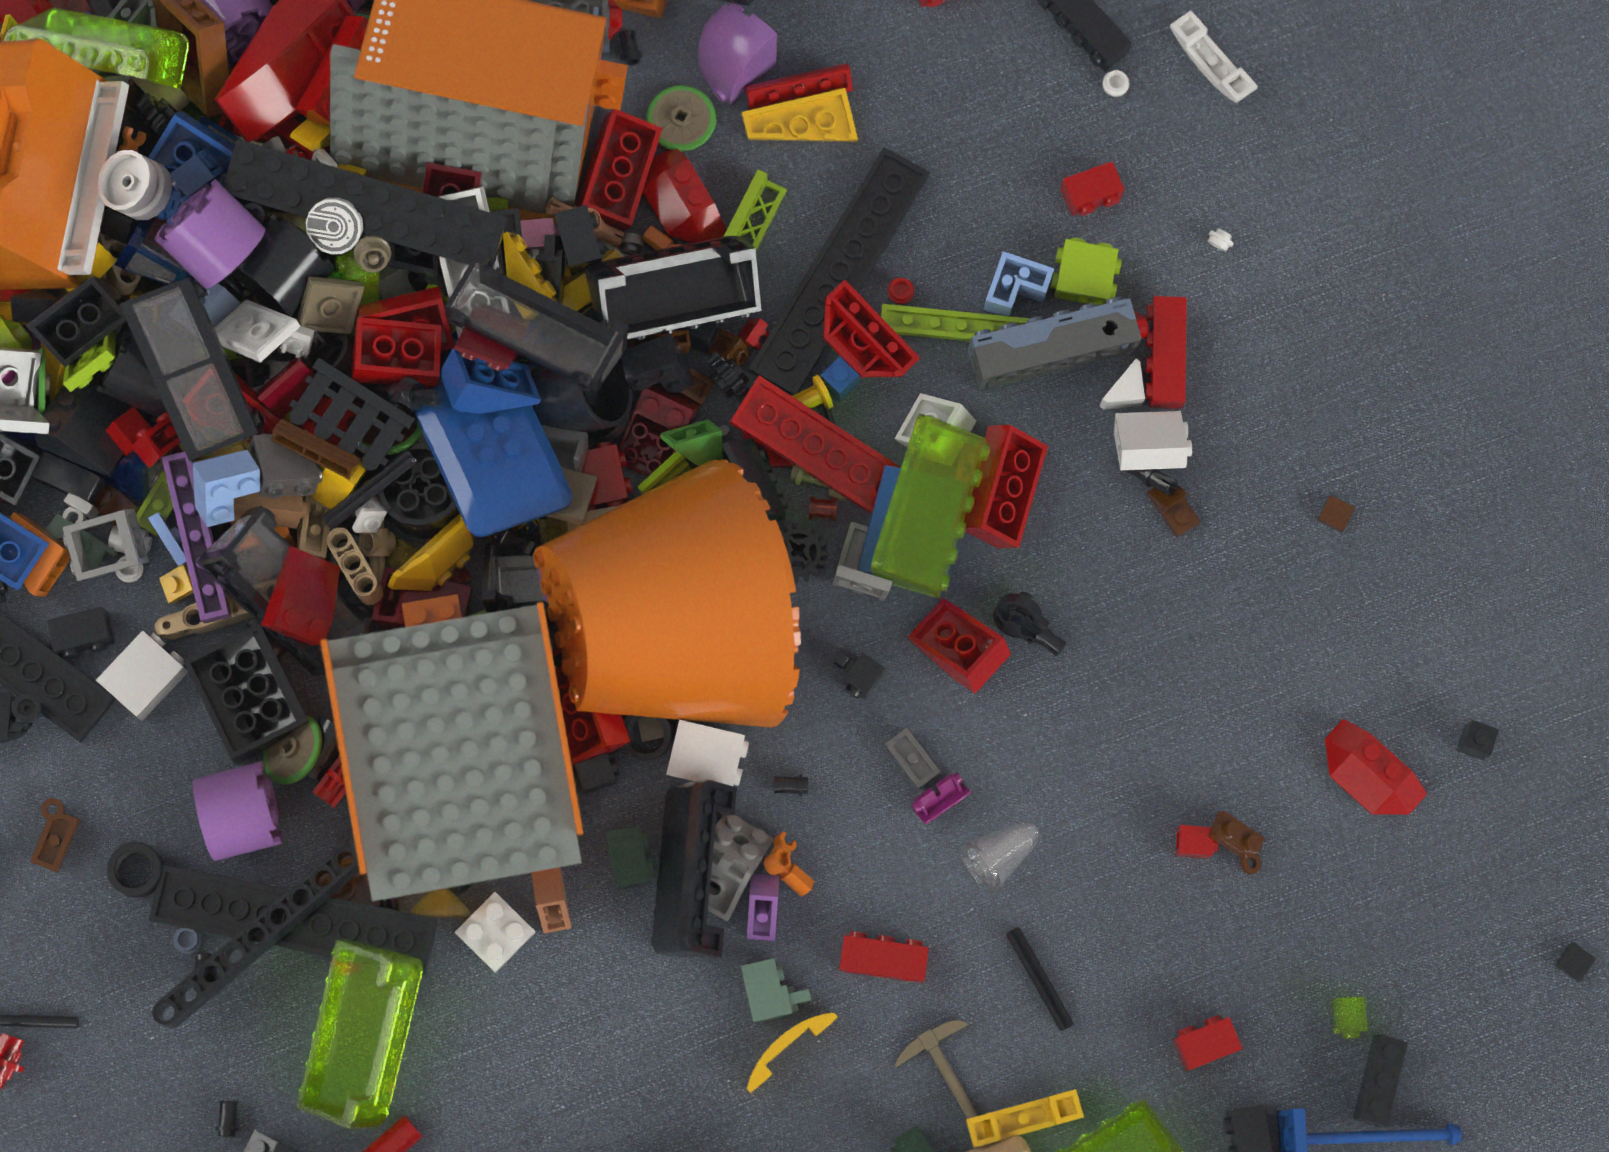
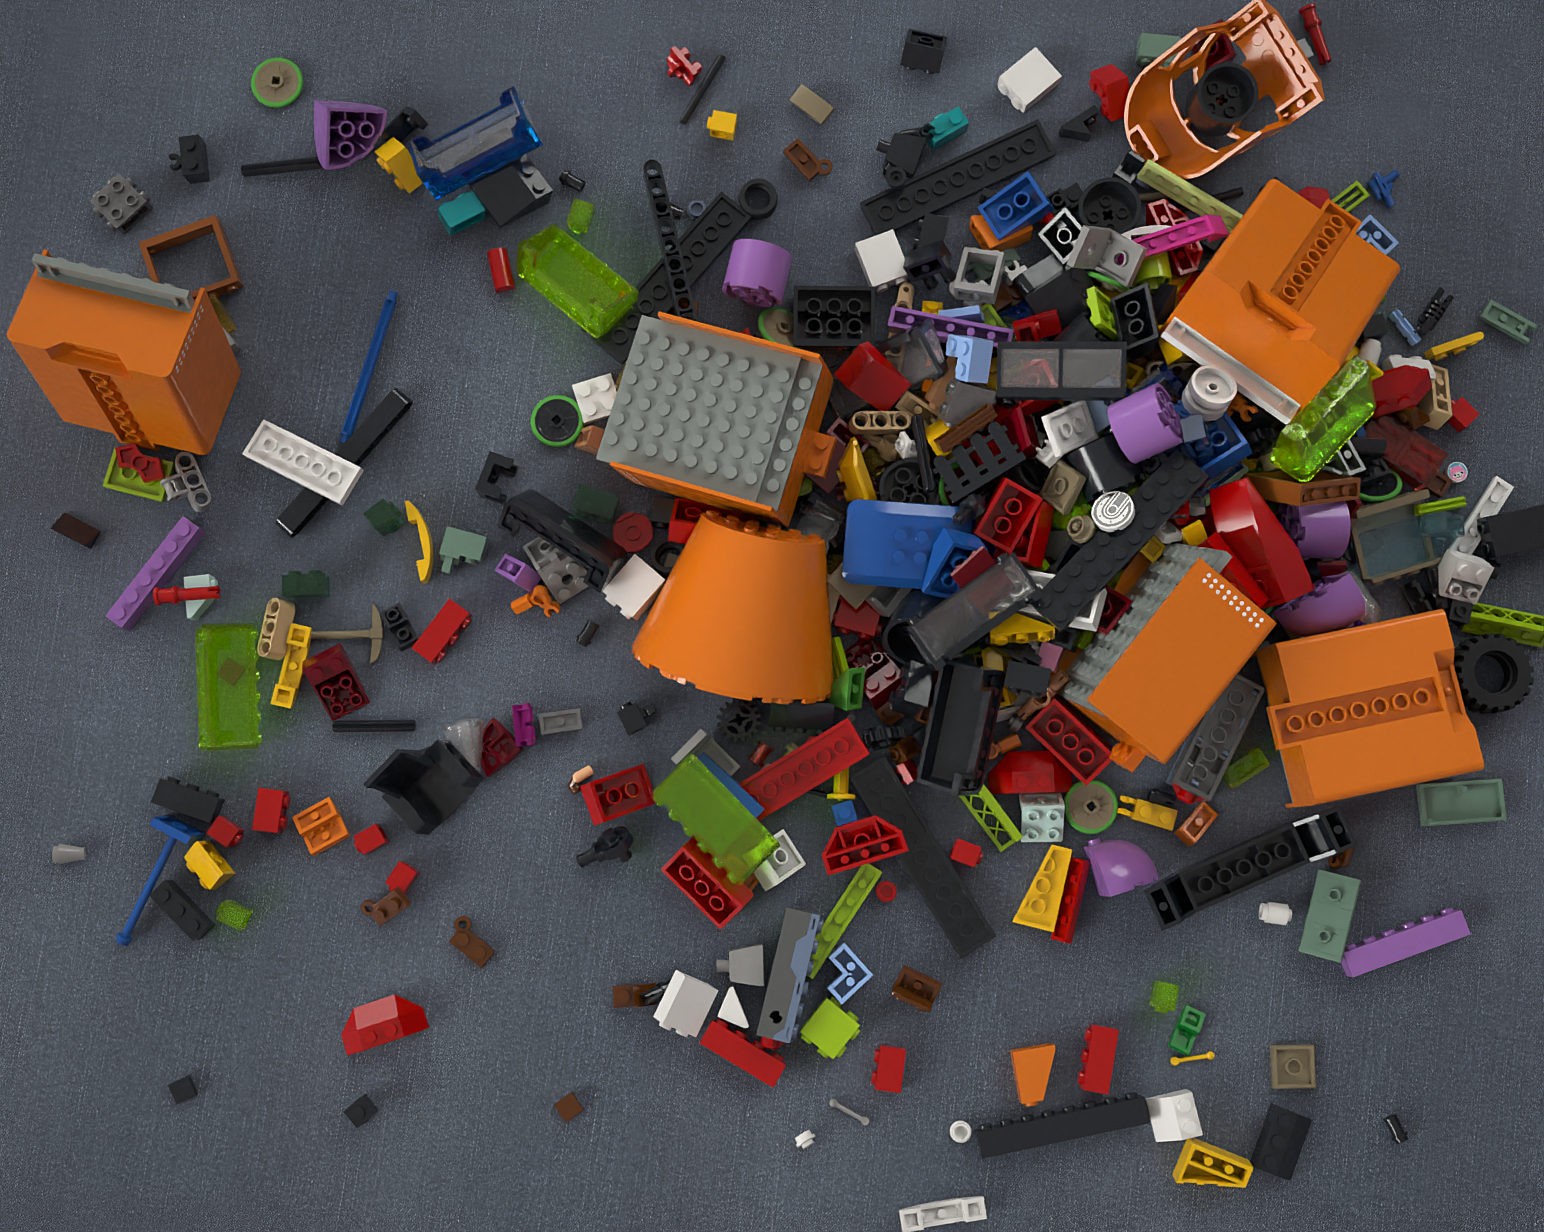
camera: 120 degrees right, 5 degrees up
none -> yellow slope [184,841,236,890]
none -> red brick [206,816,245,848]
none -> orange slope [292,797,351,856]
none -> dark red slope [302,643,370,721]
none -> red brick [353,824,389,855]
none -> clear green brick [363,498,403,536]
none -> black piece [363,739,484,835]
none -> black slope [381,603,418,651]
none -> reddish brown hinge [449,916,495,968]
none -> black panel [475,451,518,505]
none -> dark red brick [480,718,524,777]
none -> black wheel [531,395,584,447]
none -> clear neon green brick [567,198,595,233]
none -> light nougat arm [568,765,594,794]
none -> red tile [612,512,654,553]
none -> yellow brick [707,110,737,141]
none -> light grey torso [717,944,764,986]
none -> light grey hinge [829,1099,869,1126]
none -> reddish brown bracket [891,965,942,1012]
none -> black brick [903,240,956,290]
none -> red brick [949,838,983,867]
none -> orange slope [1010,1043,1055,1106]
none -> light aqua bracket [1019,793,1065,842]
none -> yellow hinge [1117,795,1178,831]

